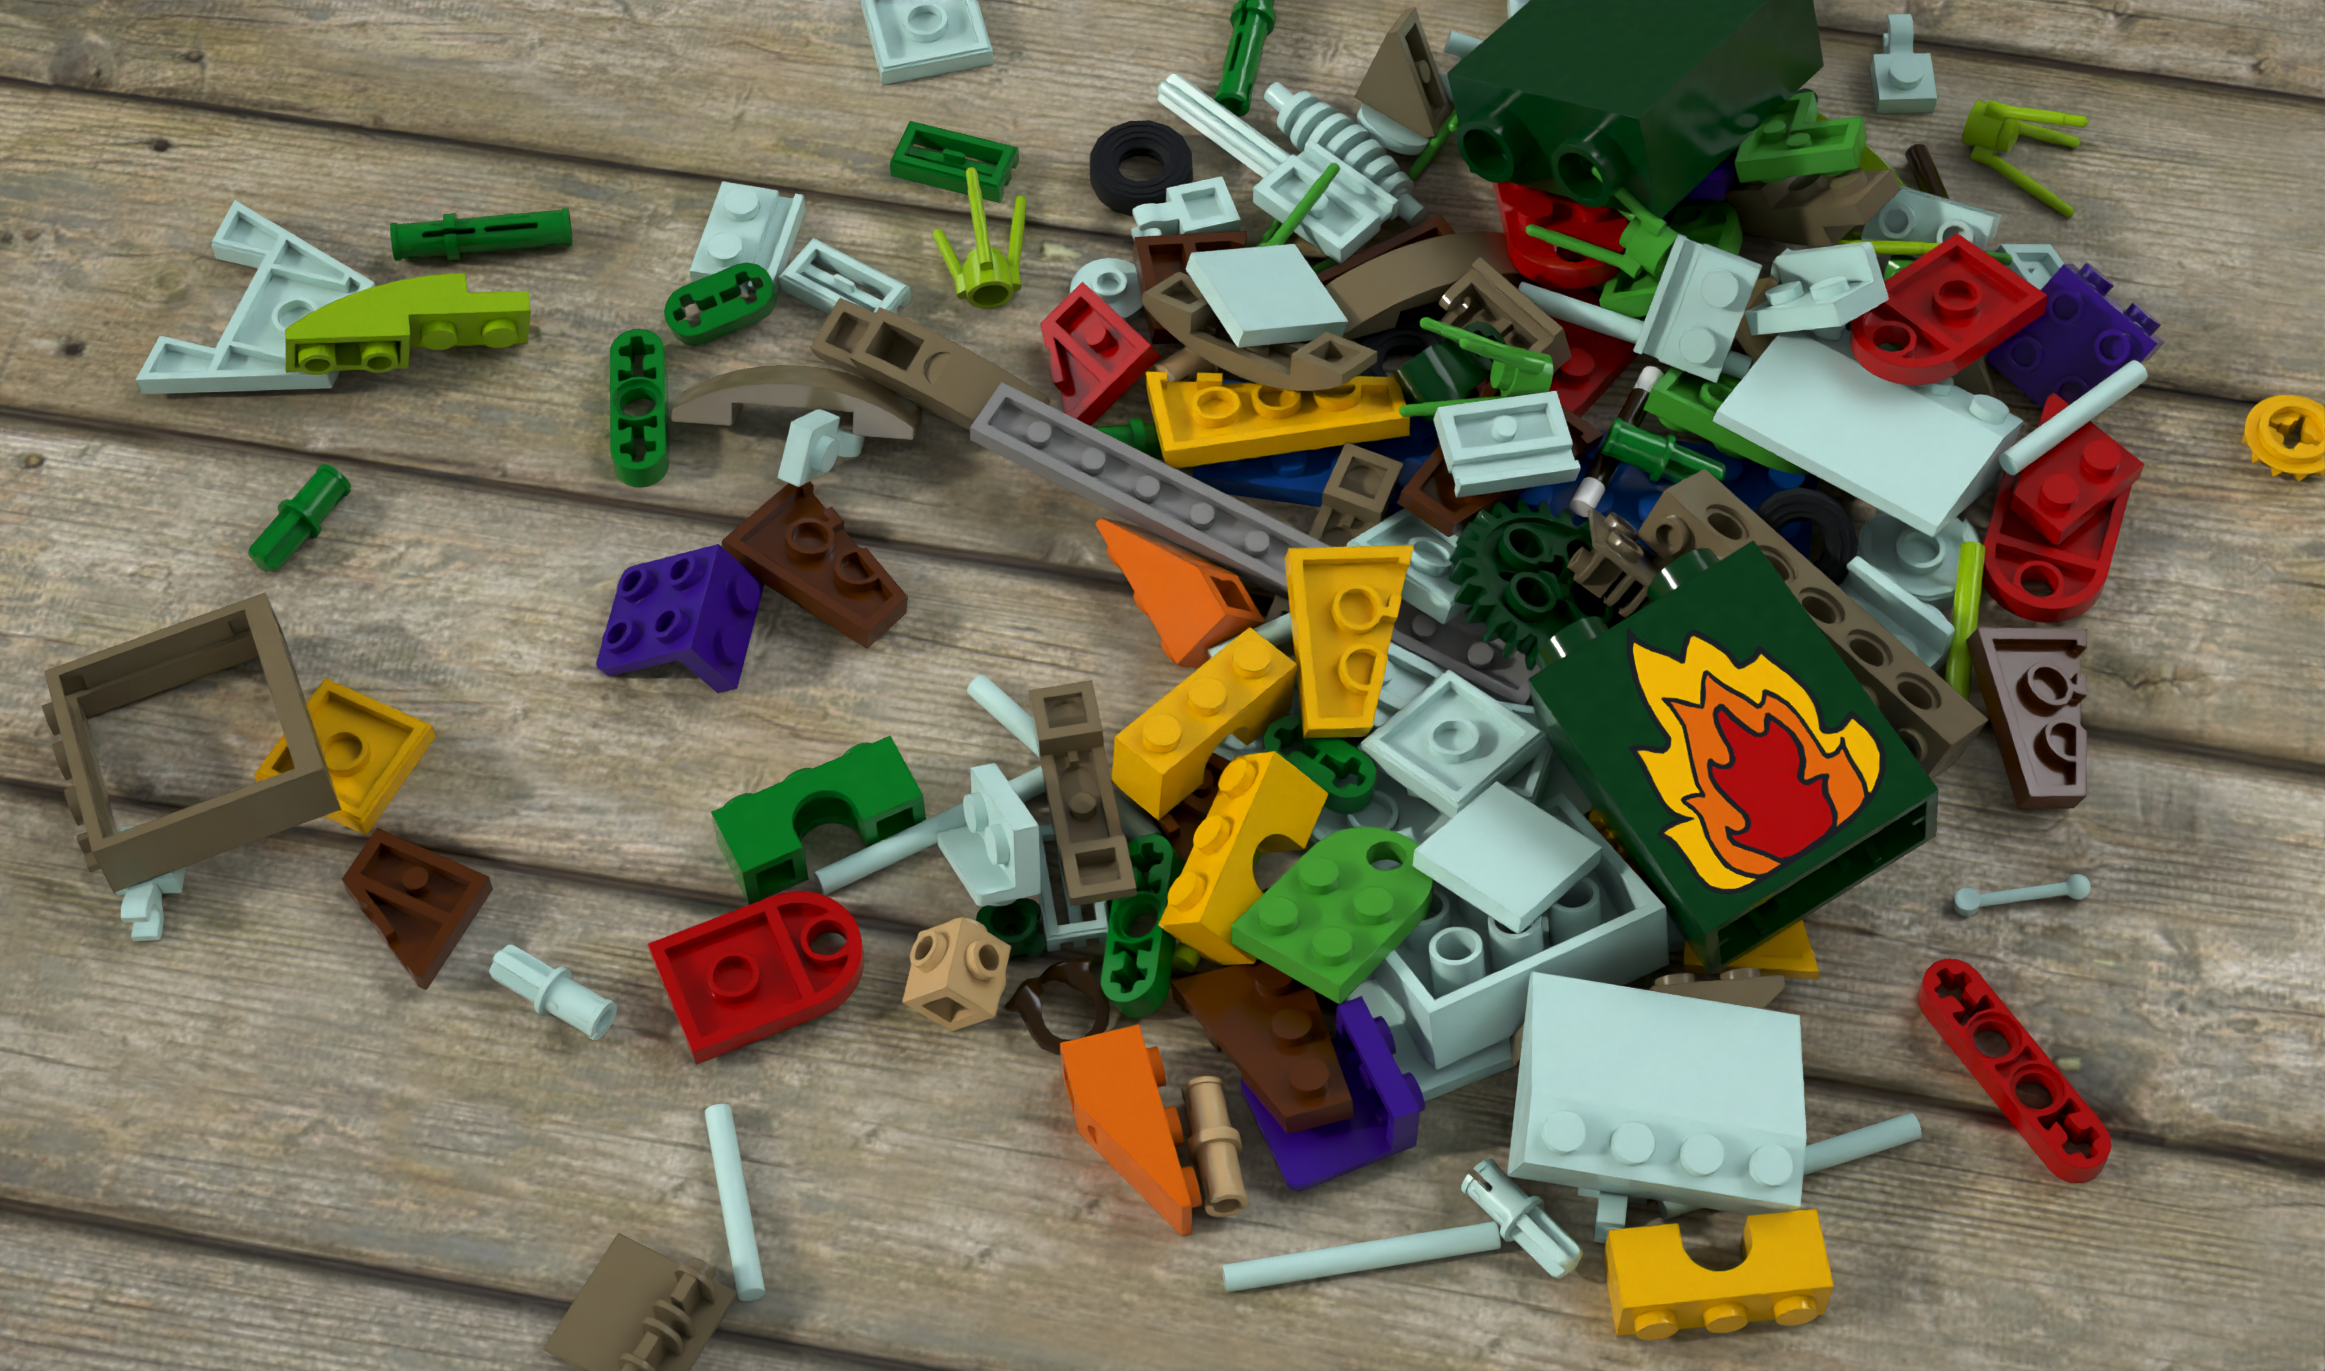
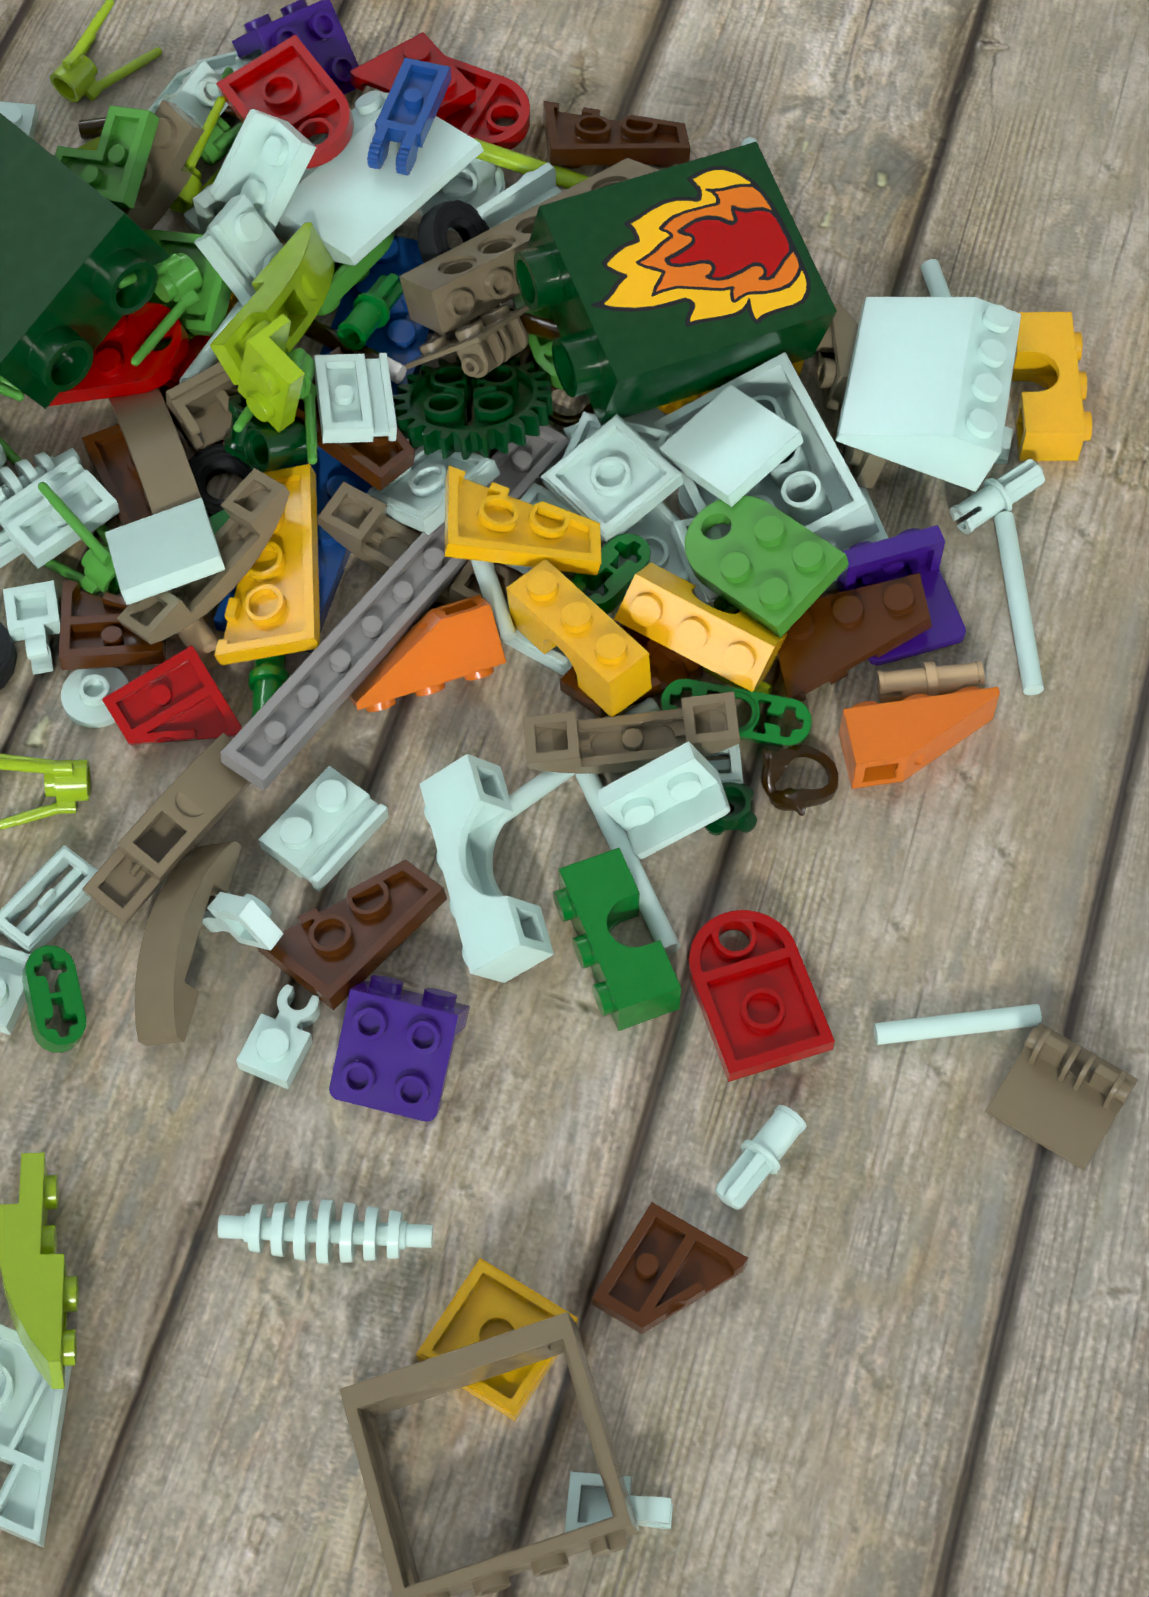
camera: 85 degrees left, 5 degrees up
green axle [248,464,351,573] -> none
green beam [610,329,669,488] -> none
tan brick [902,917,1011,1032] -> none
red beam [1918,959,2112,1183] -> none
light aqua bar [1999,360,2148,475] -> none
none -> lime slope [209,222,334,385]
none -> light aqua piece [218,1199,434,1264]
none -> light aqua plate [236,984,321,1089]
none -> lime bracket [237,314,305,433]
none -> light aqua plate [259,766,389,892]
none -> blue hinge [367,58,452,176]
none -> light aqua arch [420,754,554,983]

